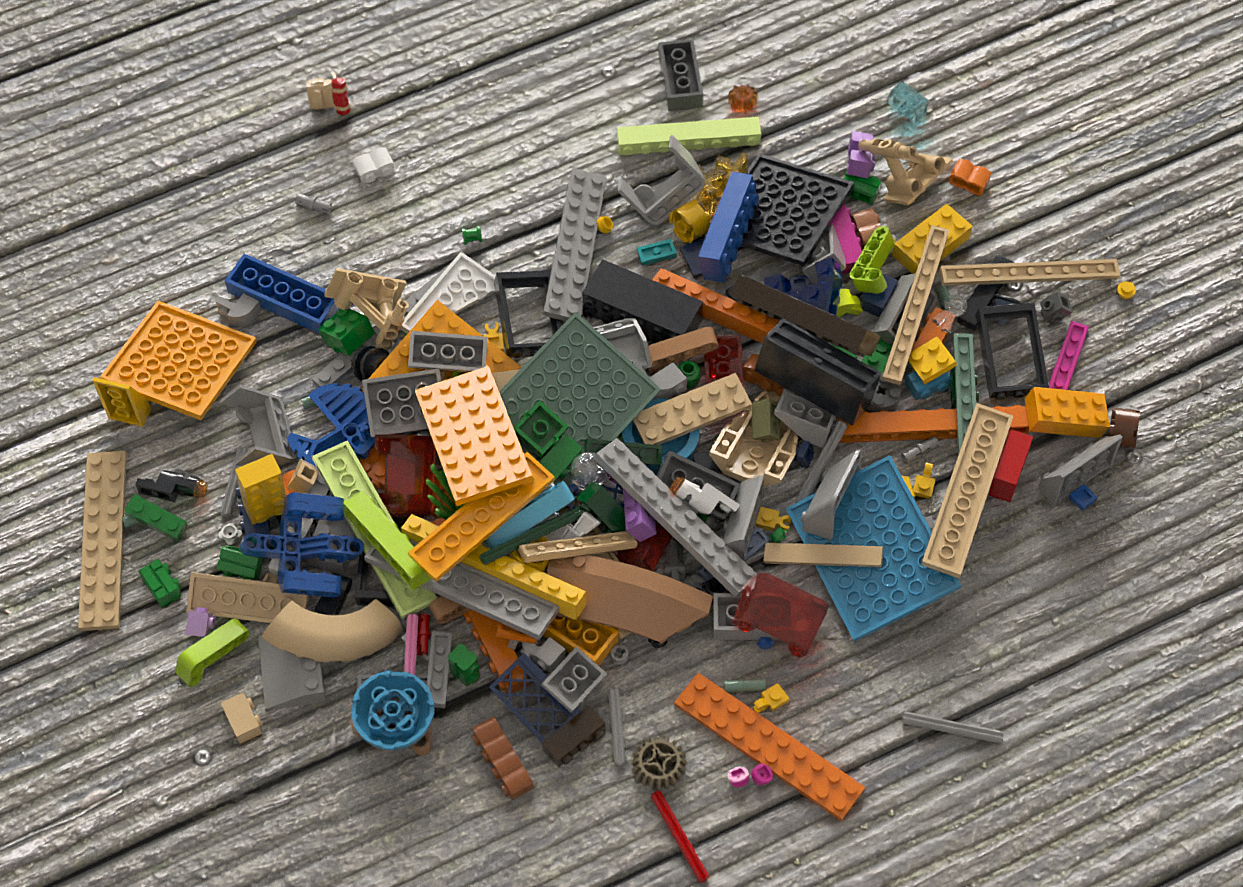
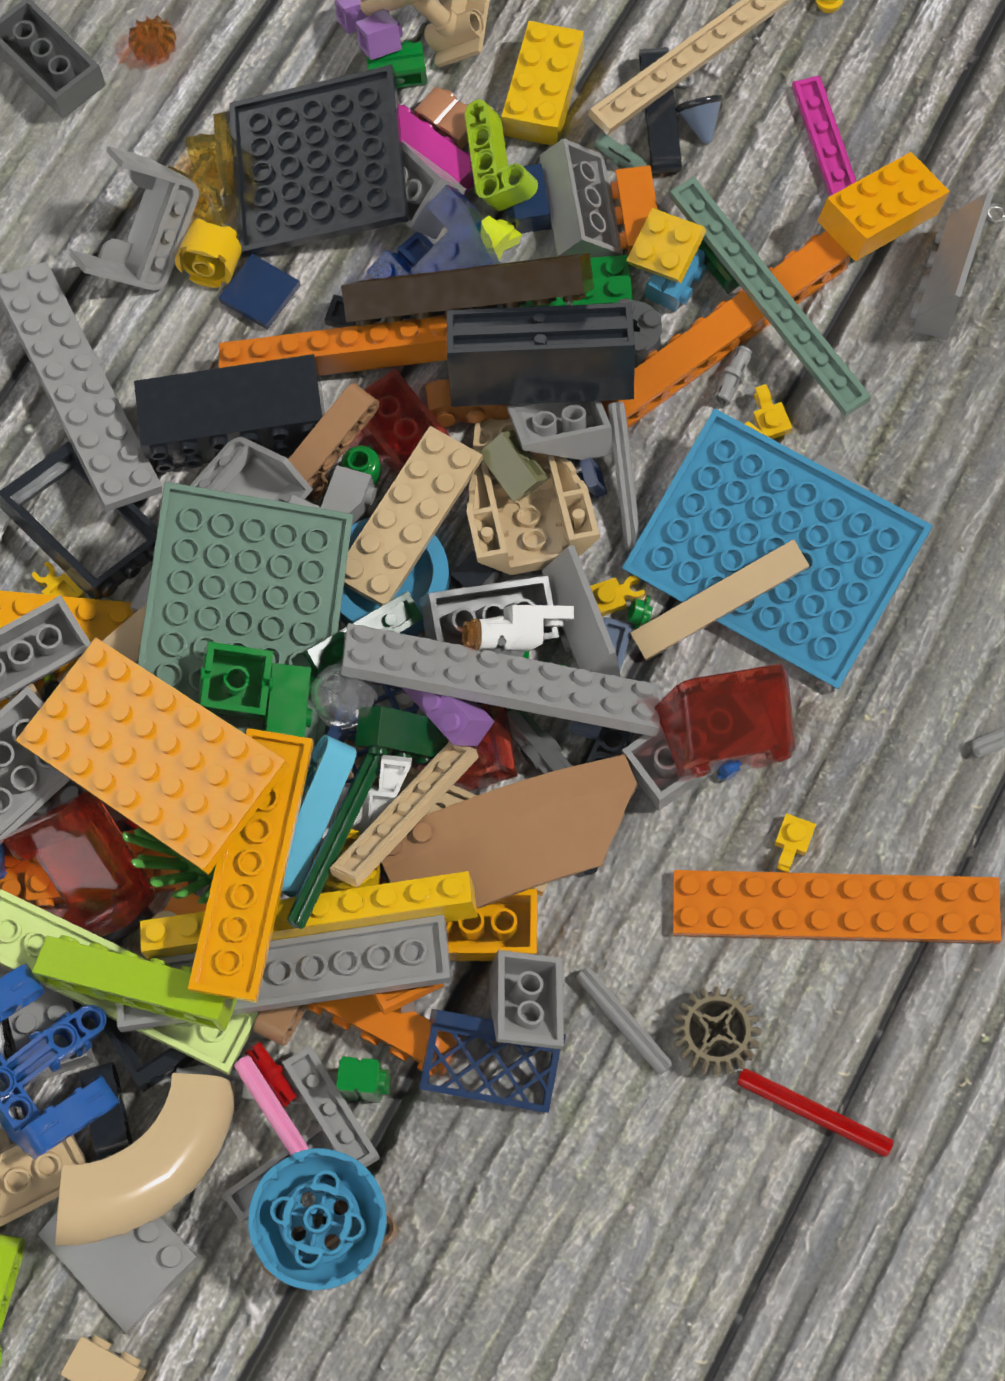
camera: 30 degrees left, 10 degrees up
dark orange brick [471,717,534,800] -> none
white brick [520,637,566,674] -> none
dark brown brick [542,705,606,768] -> none
yellow plate [596,216,613,234] -> none
light grey bush [611,644,629,665] -> none
yellowish green brick [617,117,761,155] -> none
teal plate [637,239,677,266] -> none
blue brick [698,172,759,283] -> none
sand green piece [724,679,766,693] -> none
dark pink tile [728,767,750,787] -> none
dark pink tile [751,764,773,786] -> none
light grey windscreen [800,450,862,540] -> none
tan plate [882,225,949,385] -> none
tan plate [921,403,1013,578] -> none
clear piece [932,295,967,334] -> none
black door [976,302,1049,400] -> none
red brick [989,429,1033,503] -> none
dark grey brick [1040,292,1073,323] -> none
blue plate [1069,484,1098,511] -> none
reddish brown brick [1109,408,1140,448] -> none

